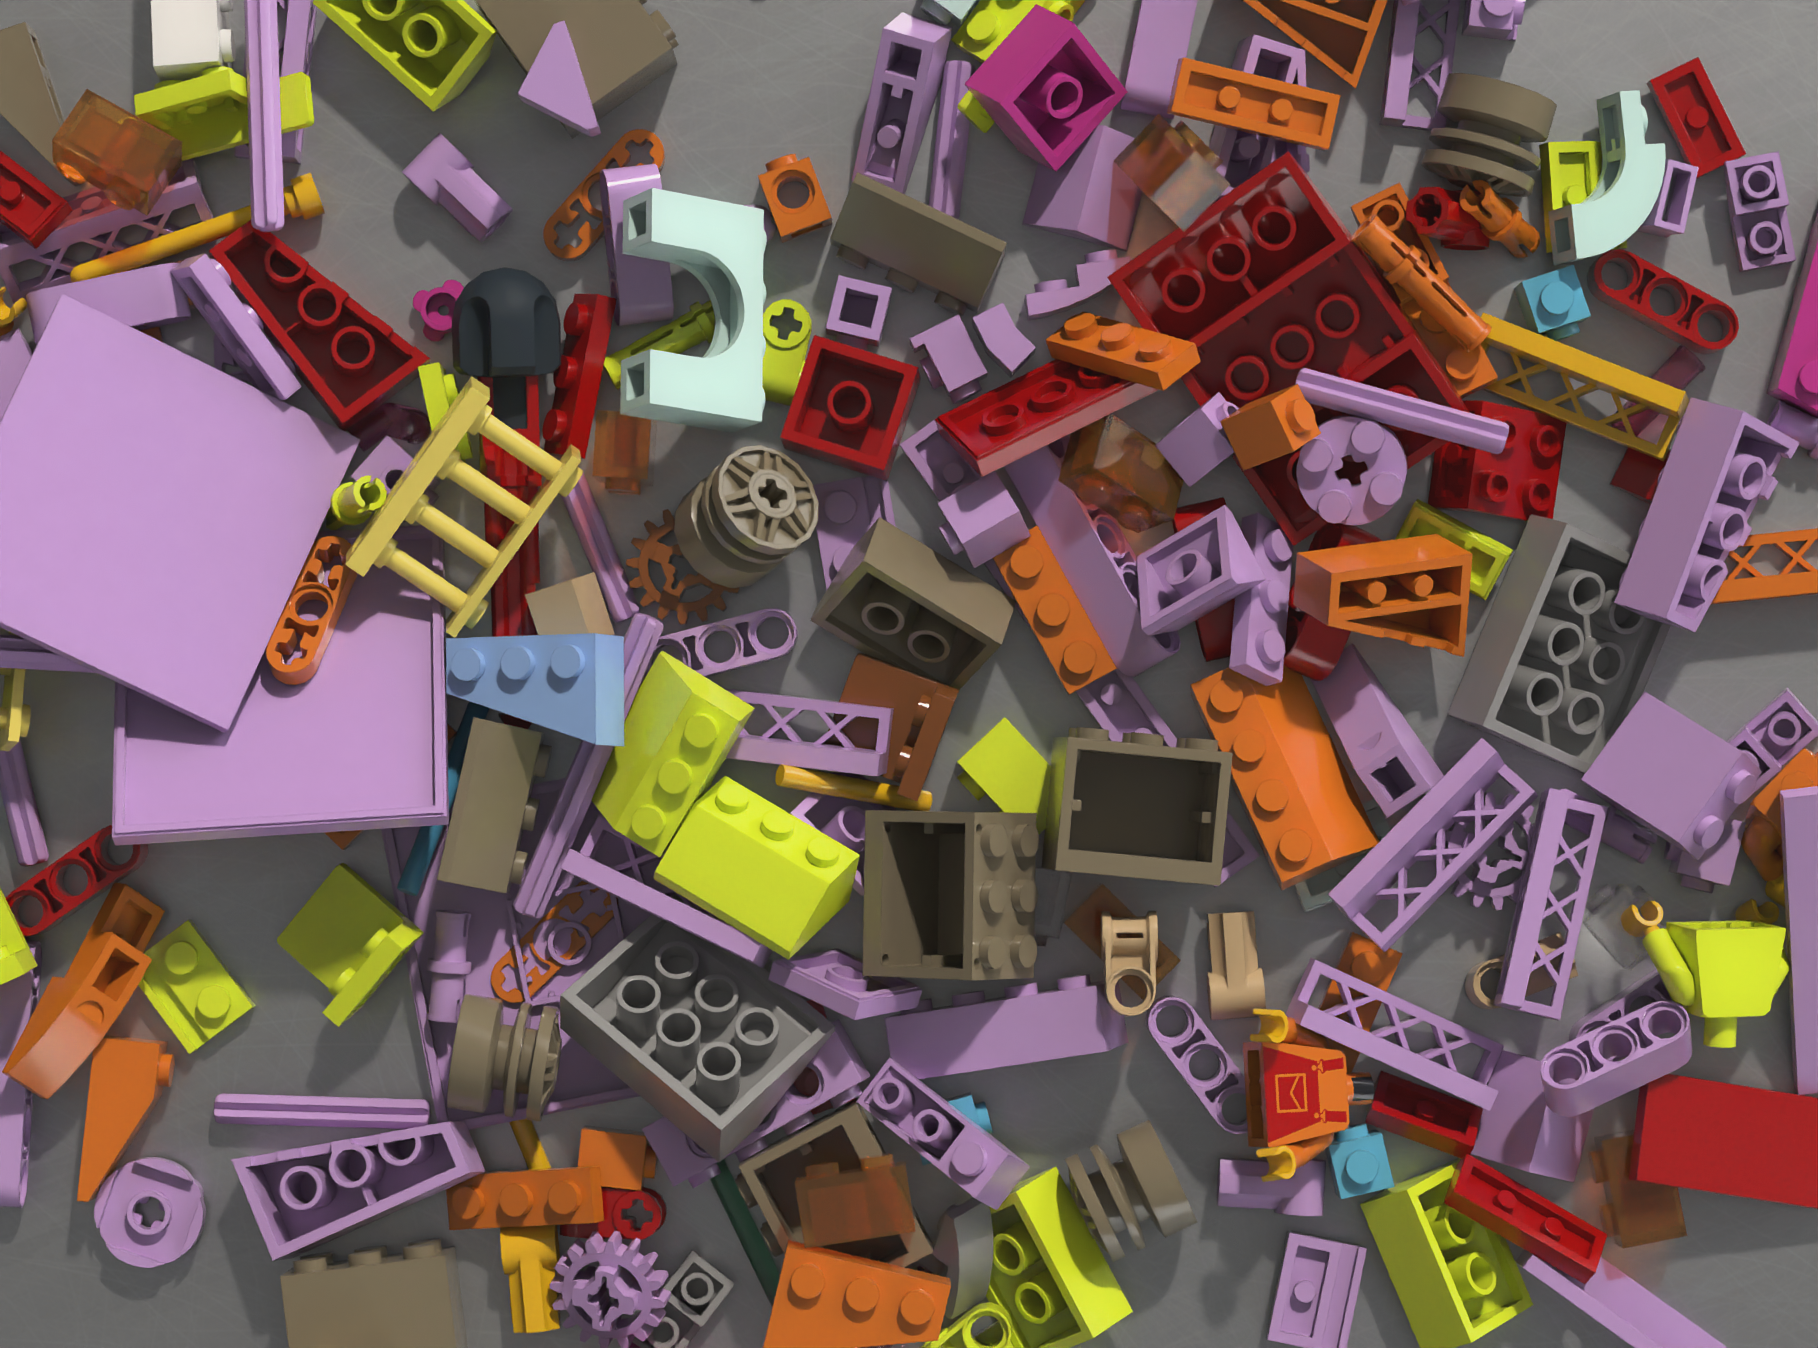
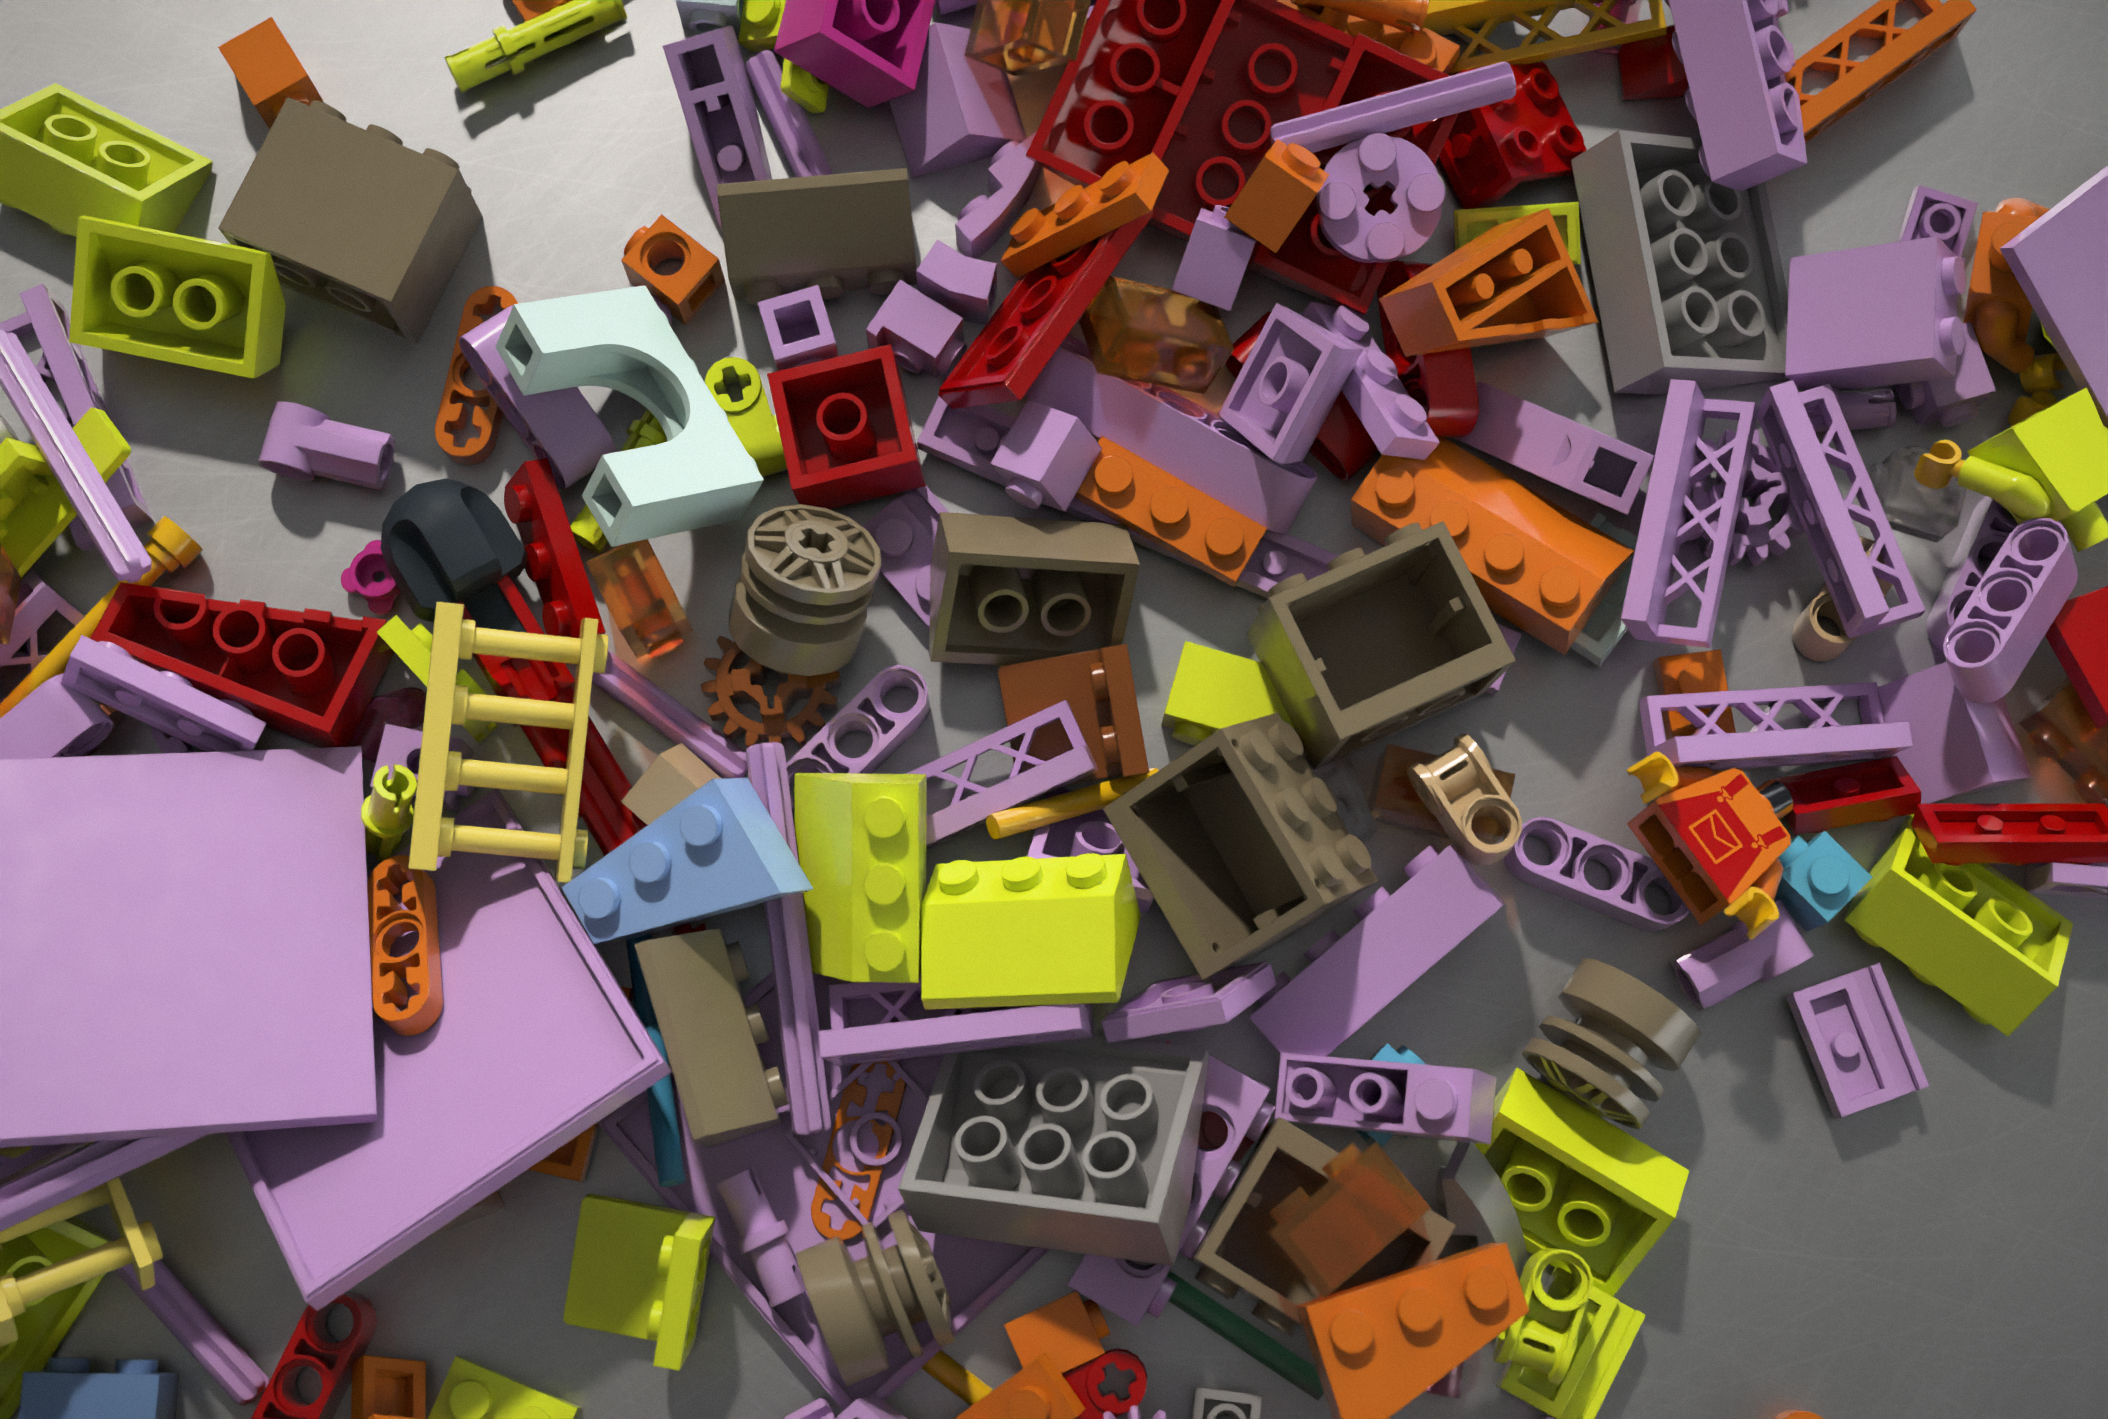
camera: 35 degrees left, 10 degrees down
lavender slope [517,21,601,137] -> none
tan piece [1207,911,1266,1020] -> none

